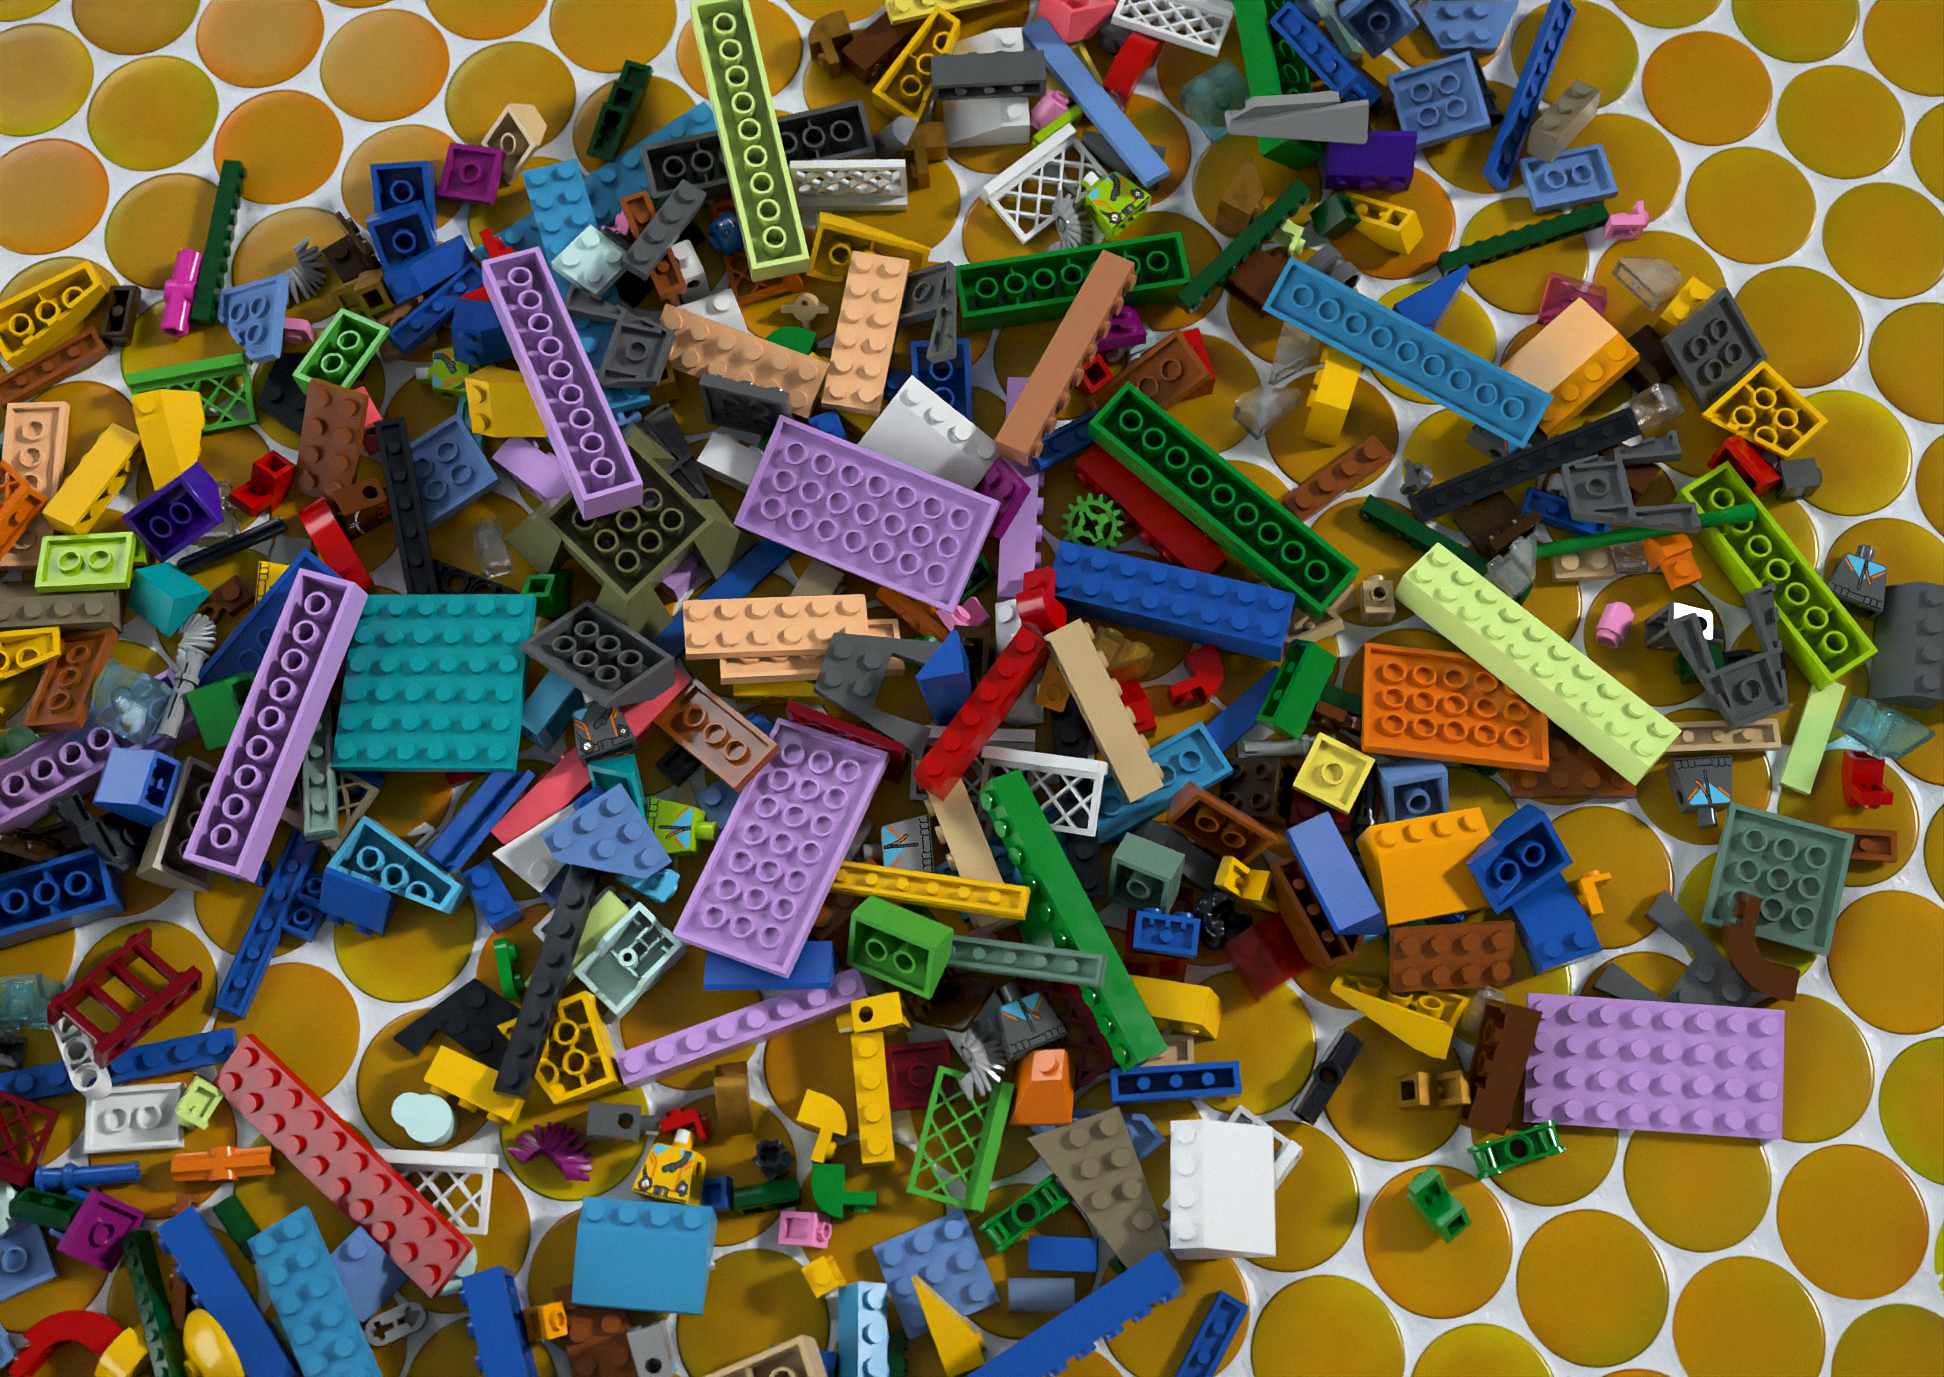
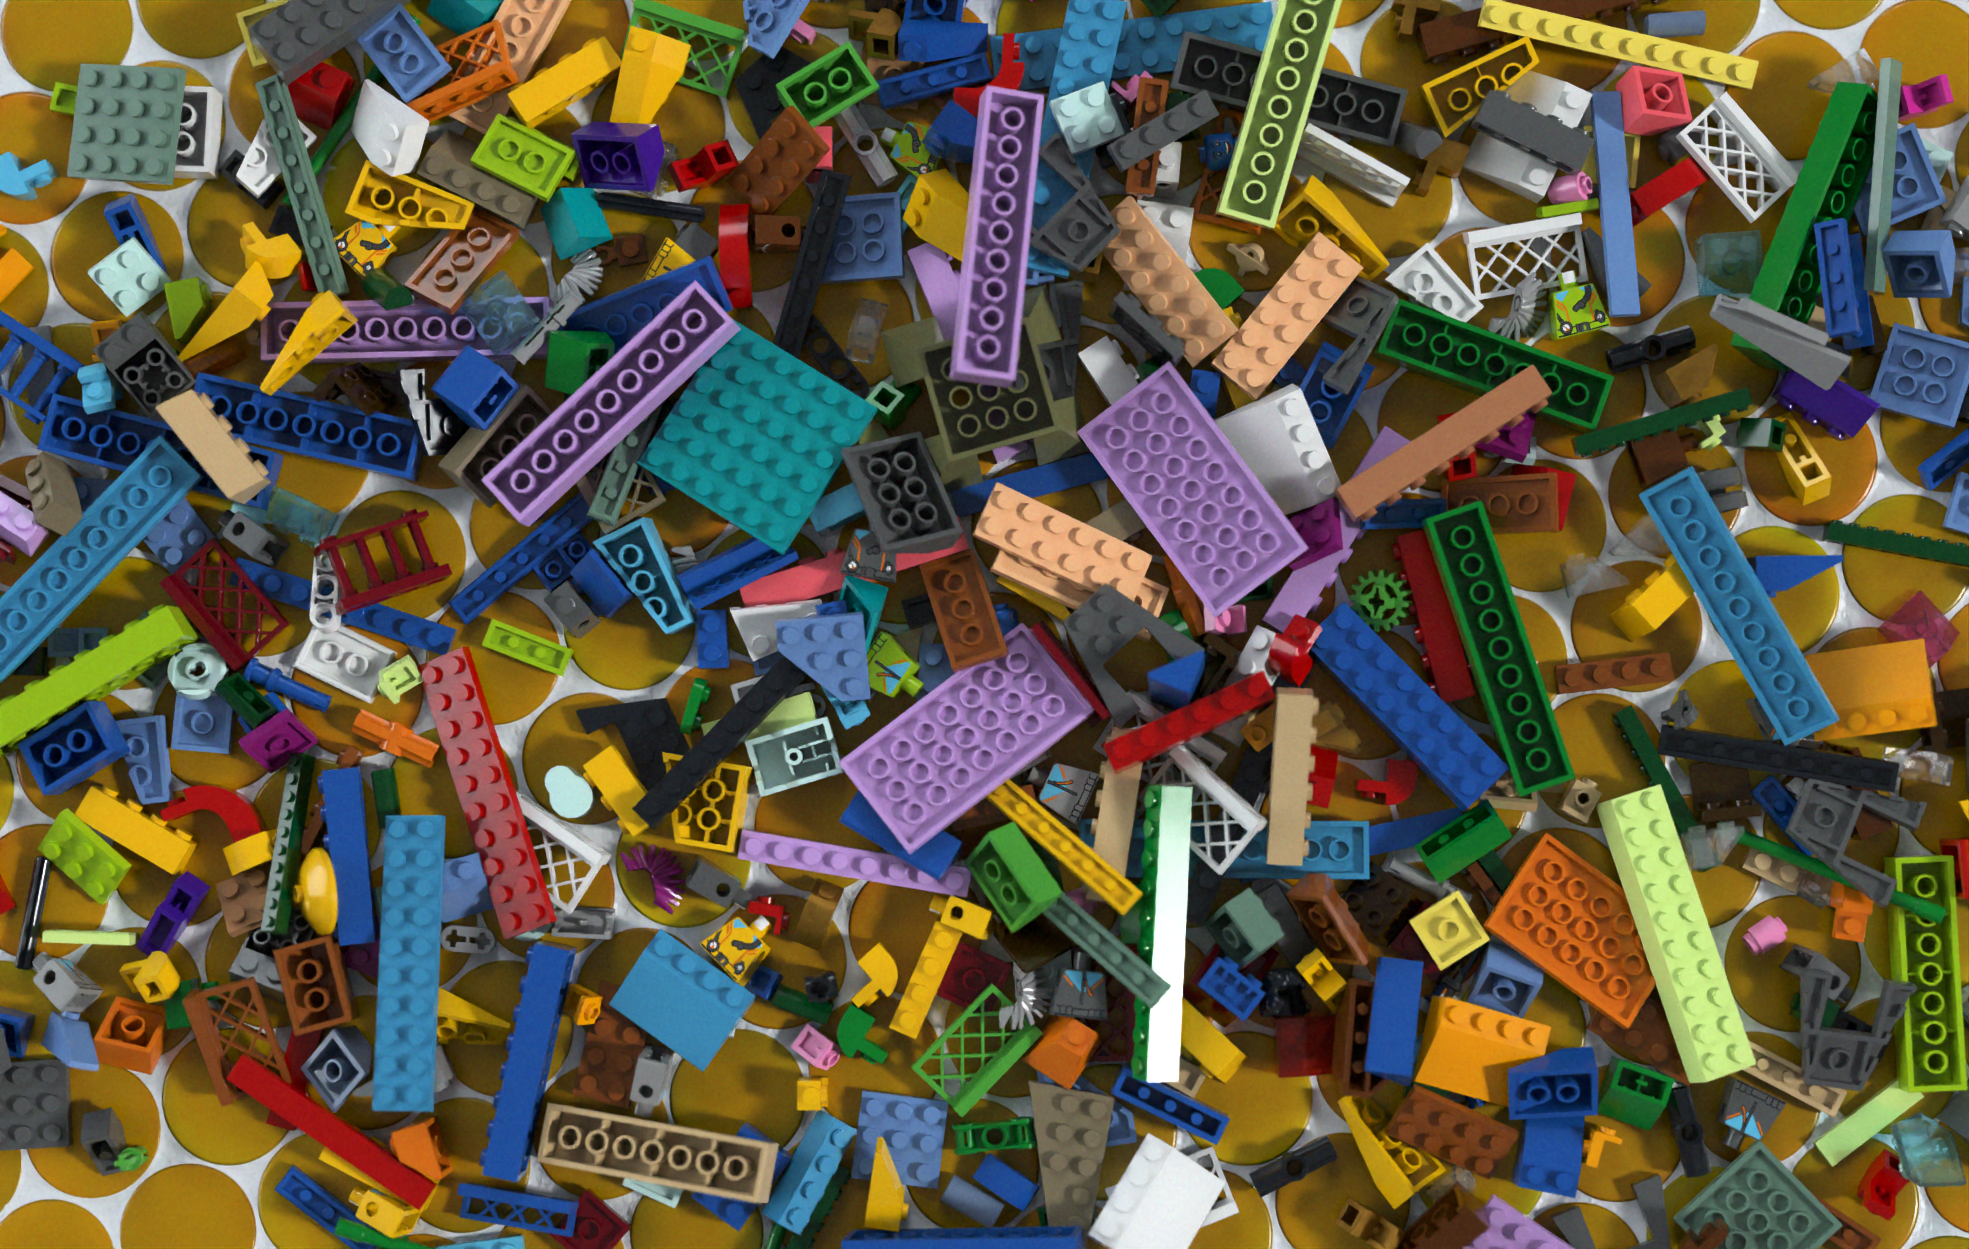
camera: 30 degrees right, 15 degrees up
none -> lime plate [482,619,574,677]
none -> dark grey torso [544,579,602,639]
none -> light grey hinge [552,906,616,940]
none -> white piece [833,104,899,189]
none -> white wing [1383,242,1484,323]
none -> green slope [1598,1056,1675,1131]
none -> black piece [1605,324,1696,375]
none -> black piece [1666,1085,1712,1178]

